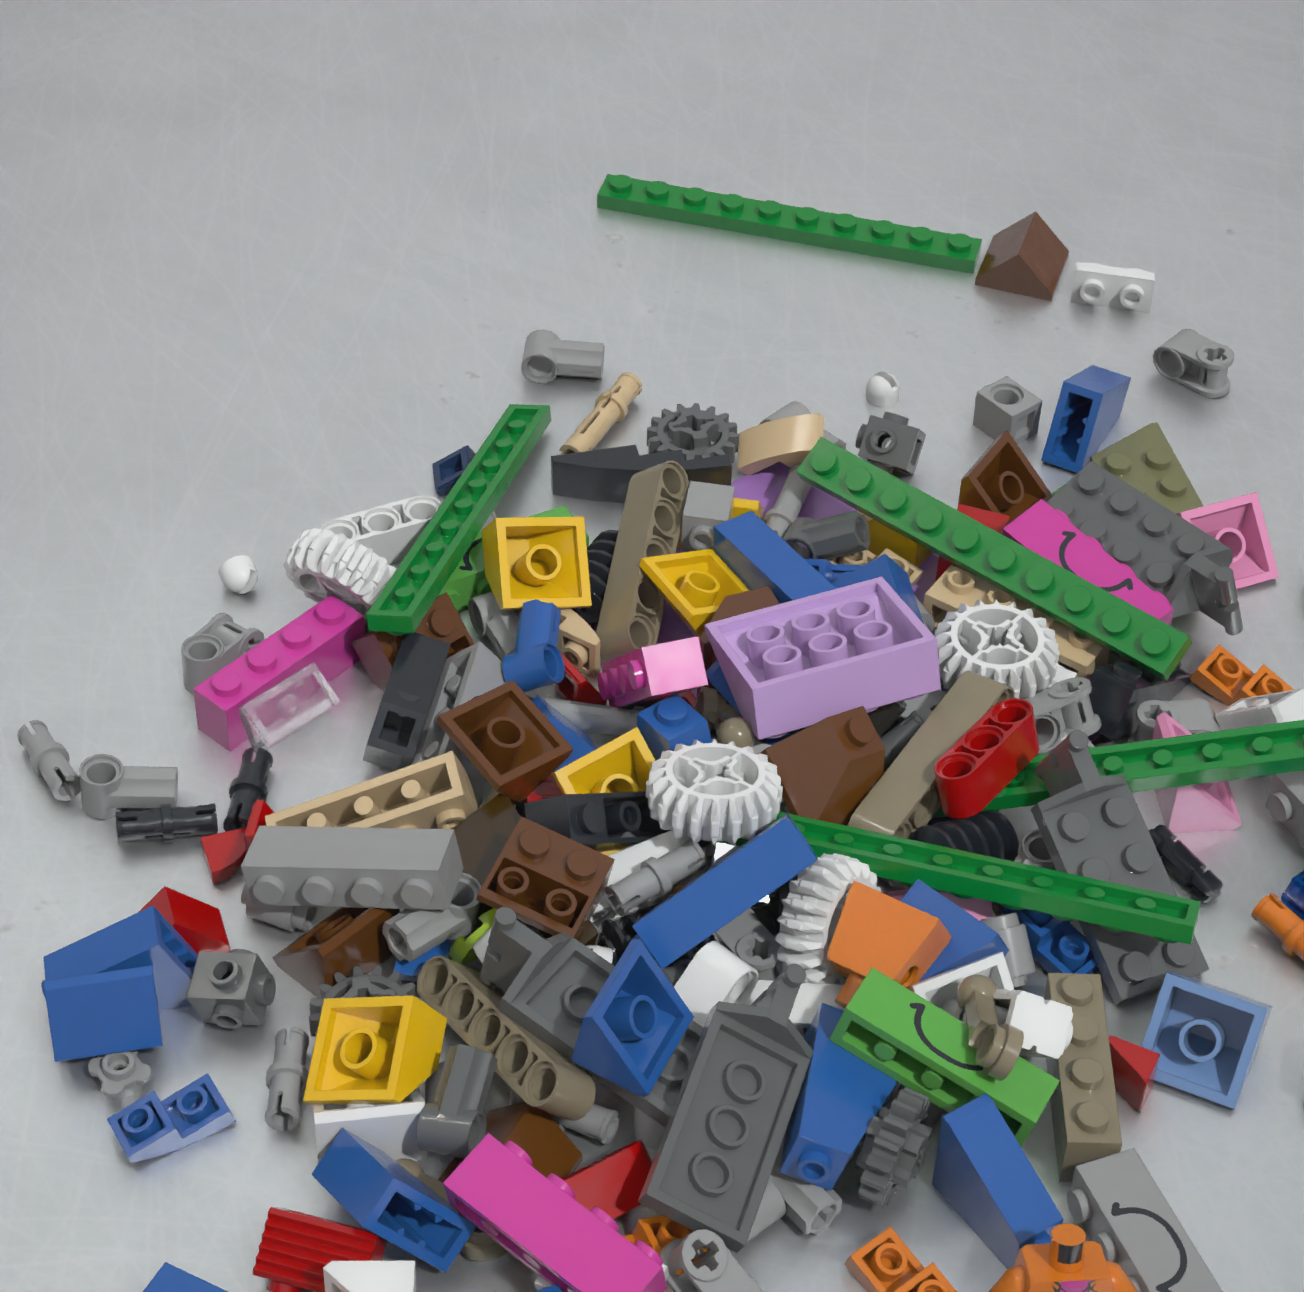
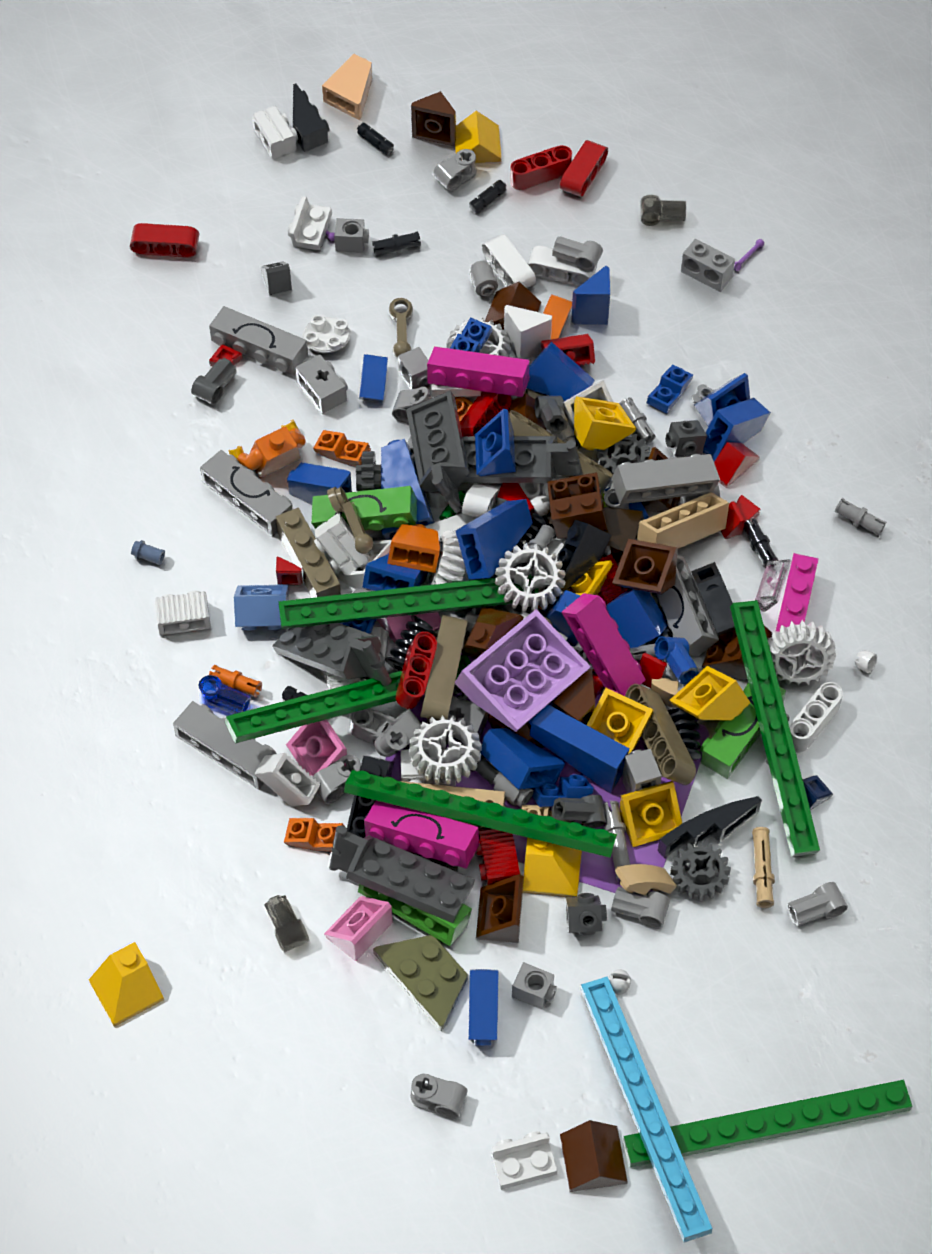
camera: 155 degrees right, 15 degrees up
light grey piece [79,754,178,819] -> none
black pin [115,803,218,844] -> none
light grey piece [181,613,265,694] -> none
none -> medium azure plate [581,976,713,1242]

